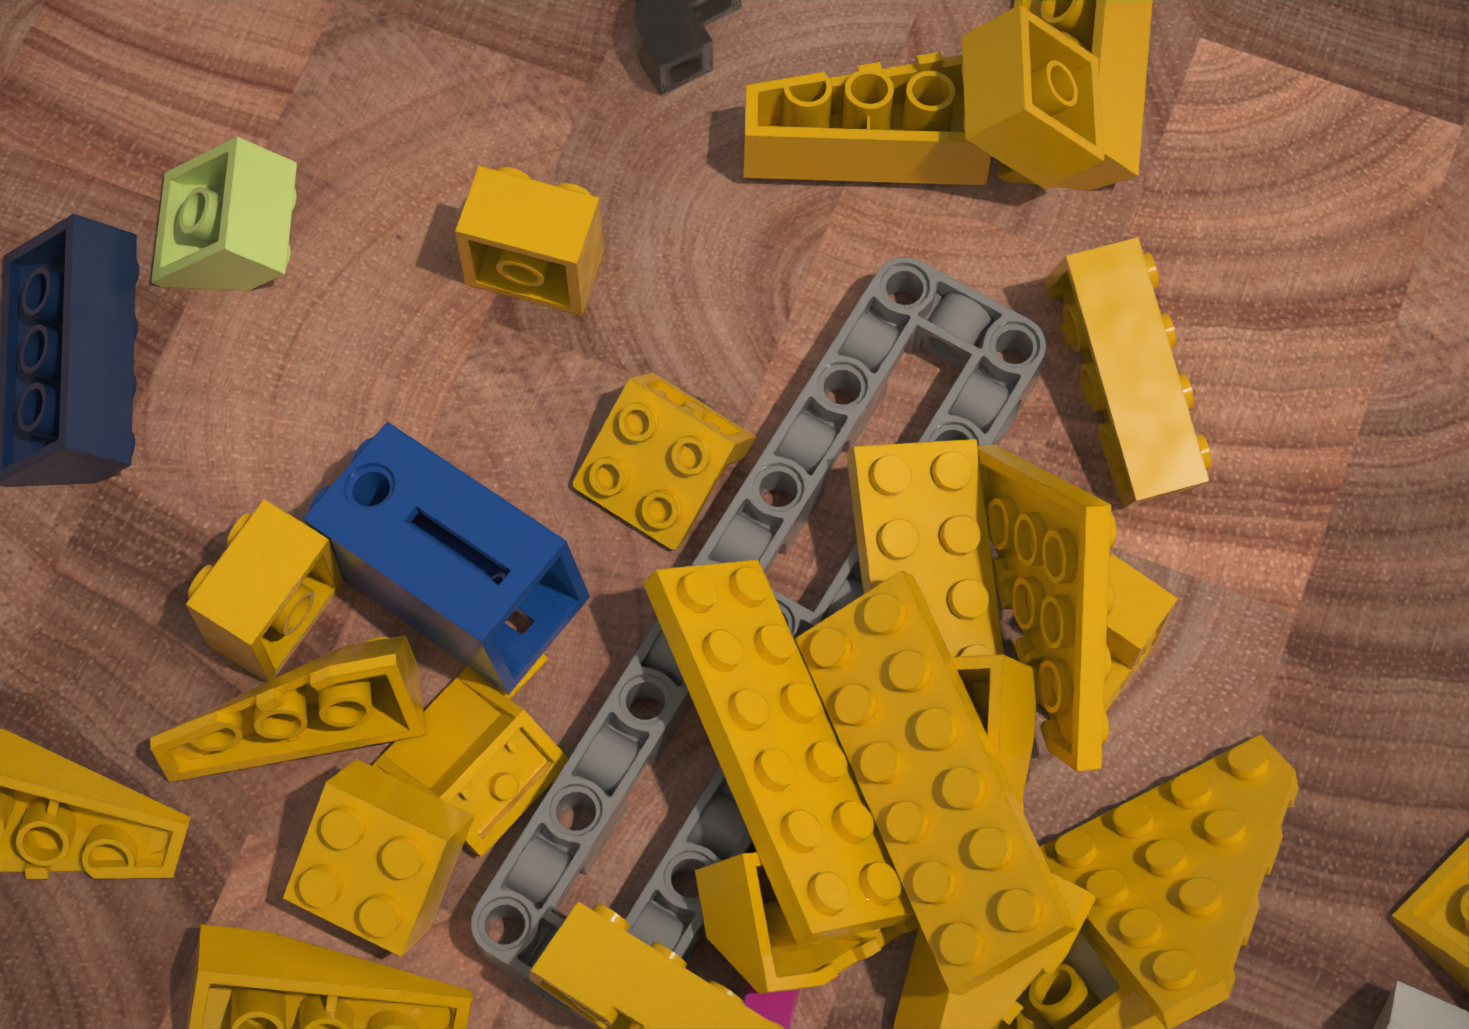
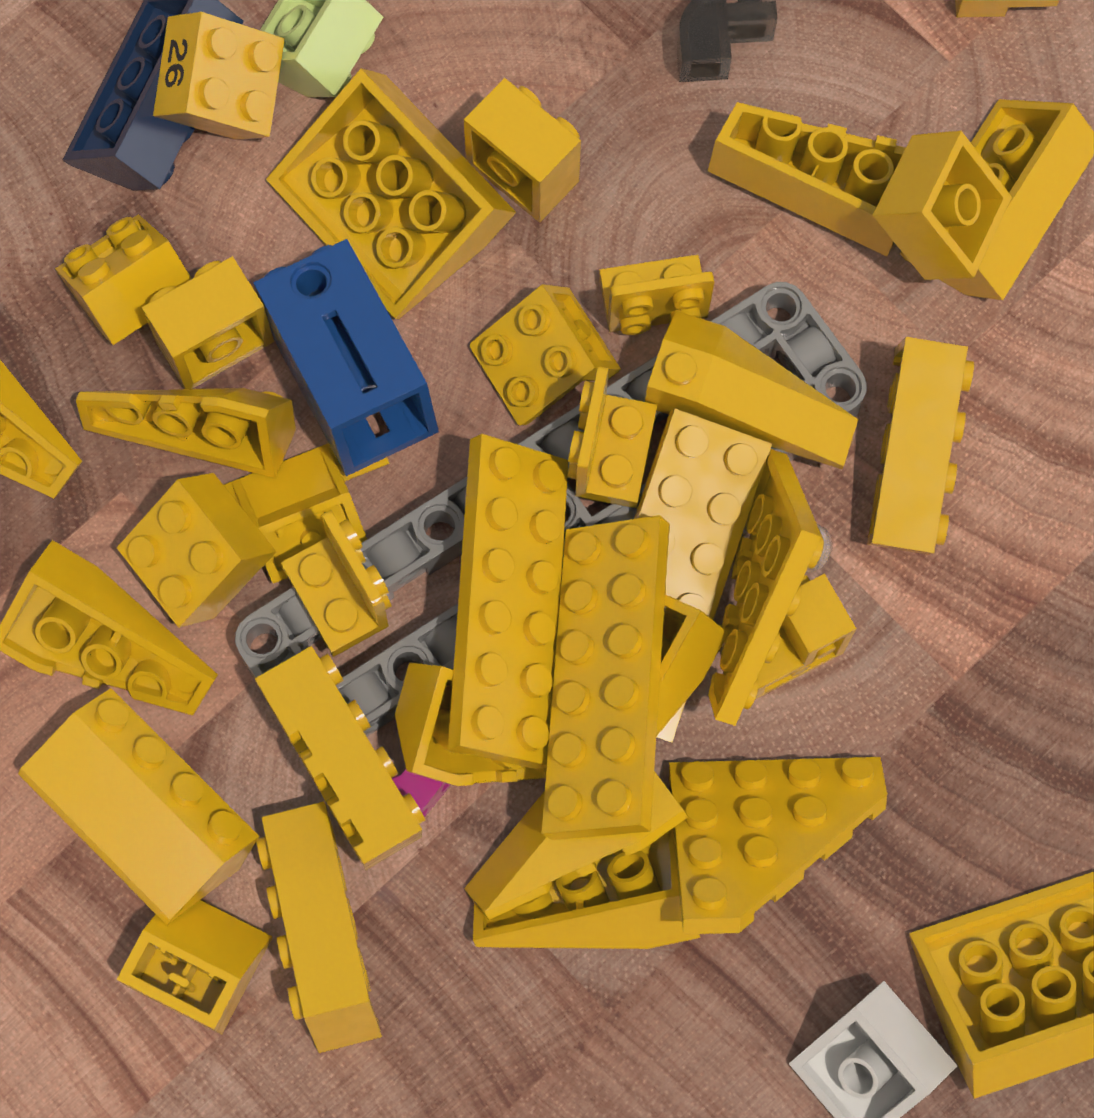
camera: 25 degrees right, 5 degrees up
none -> yellow slope [55,214,192,345]
none -> yellow brick [153,12,285,140]
none -> yellow slope [266,68,516,319]
none -> yellow bracket [281,510,392,657]
none -> yellow bracket [567,366,658,508]
none -> yellow bracket [599,254,715,335]
none -> yellow wedge [645,311,859,469]

